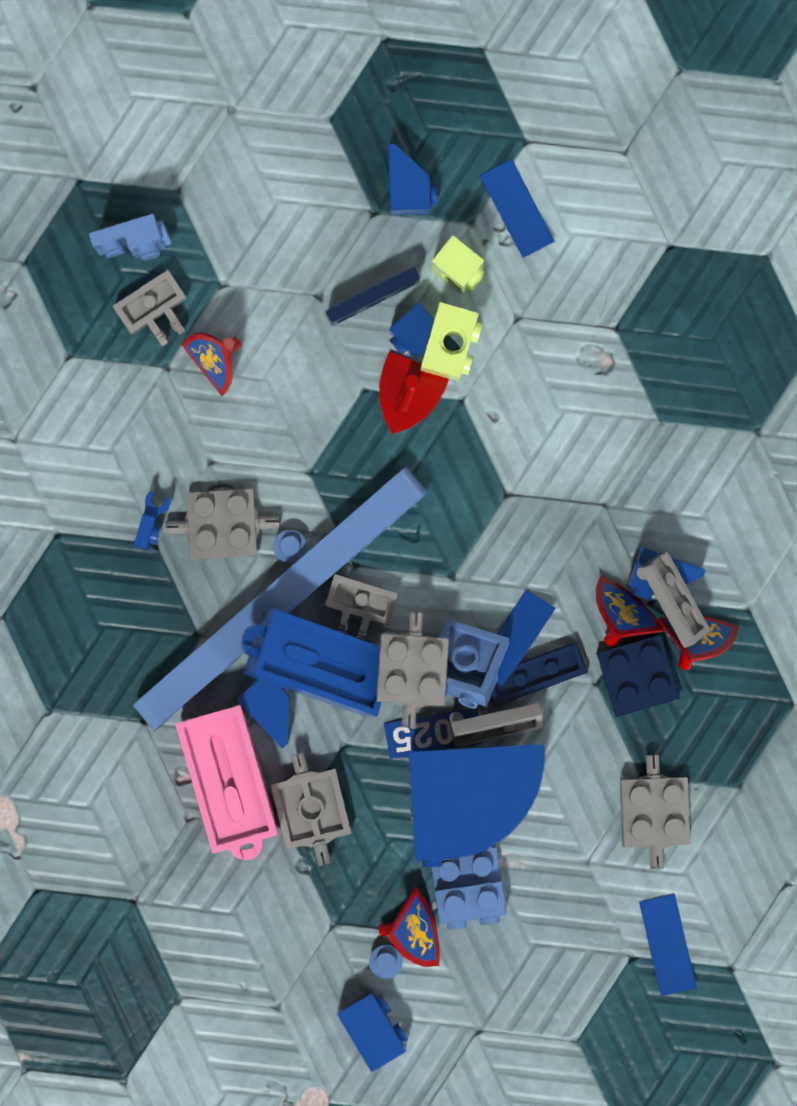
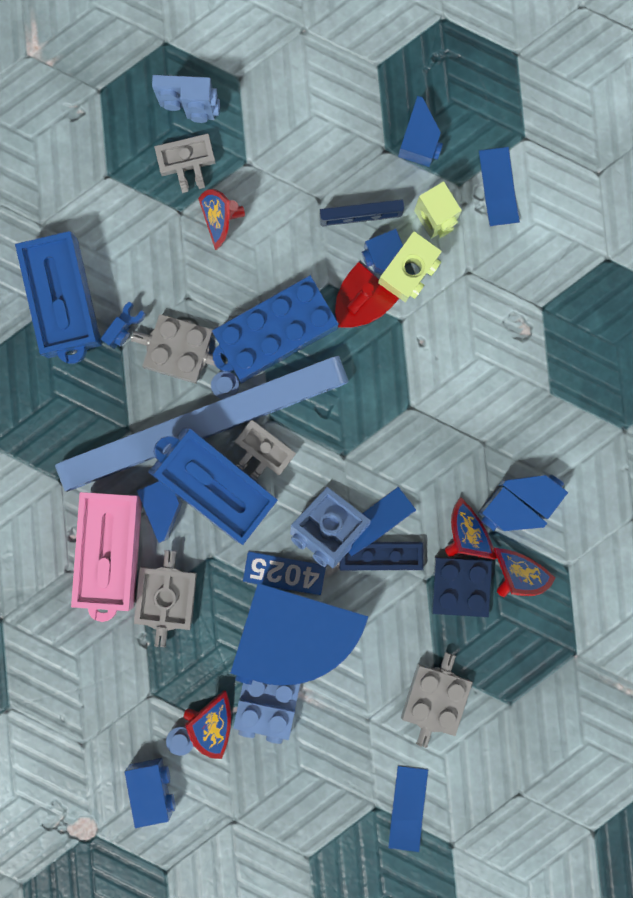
camera: 20 degrees right, 0 degrees up
light grey plate [376,612,449,728] -> none
light grey hinge [449,703,543,748] -> none
light grey hinge [637,551,710,648] -> none
none -> blue piece [15,231,102,364]
none -> blue piece [212,275,338,383]
none -> blue slope [498,474,568,519]

